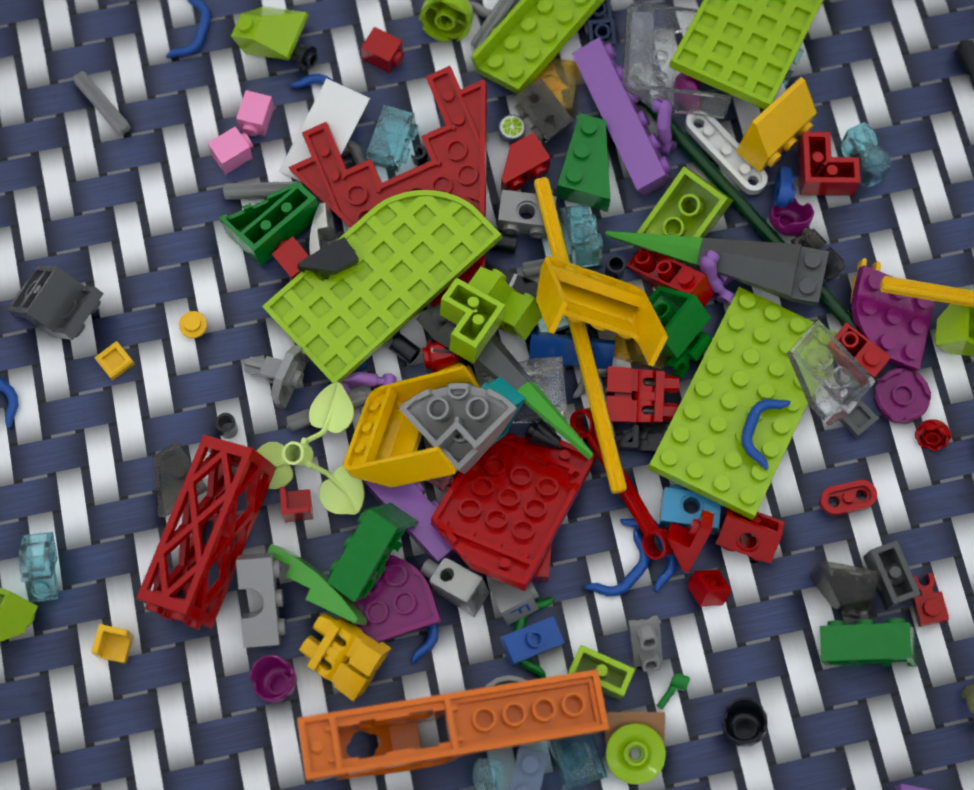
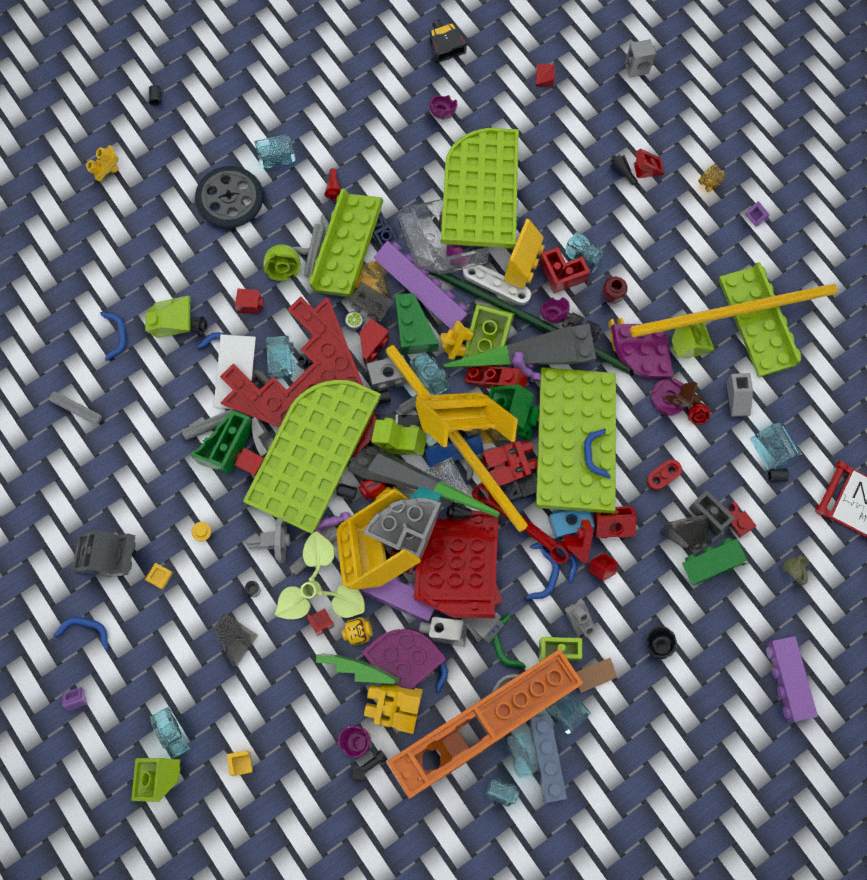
camera: 25 degrees left, 0 degrees up
red piece [136,435,276,630] -> none
bright pink brick [208,127,253,175] -> none
bright pink brick [236,90,274,137] -> none
light grey arch [236,552,286,648] -> none
black slope [297,237,359,279] -> none
green wedge [327,503,419,602] -> none
lime brick [440,278,505,364] -> none
blue plate [500,616,565,665] -> none
black hinge [605,255,626,280] -> none
lime dish [606,724,666,784] -> none
medium lavender arm [652,98,677,156] -> none
green hand [657,673,690,710] -> none
blue plate [774,166,796,208] -> none
clear slope [787,319,876,426] -> none
red slope [828,322,891,387] -> none
dark grey plate [837,398,879,439] -> none
none -> yellow head [342,617,373,646]
none -> black bar [351,749,388,781]
none -> yellow hips [439,321,473,360]
none -> dark red head [602,276,628,304]
none -> reddish brown bracket [664,382,705,408]

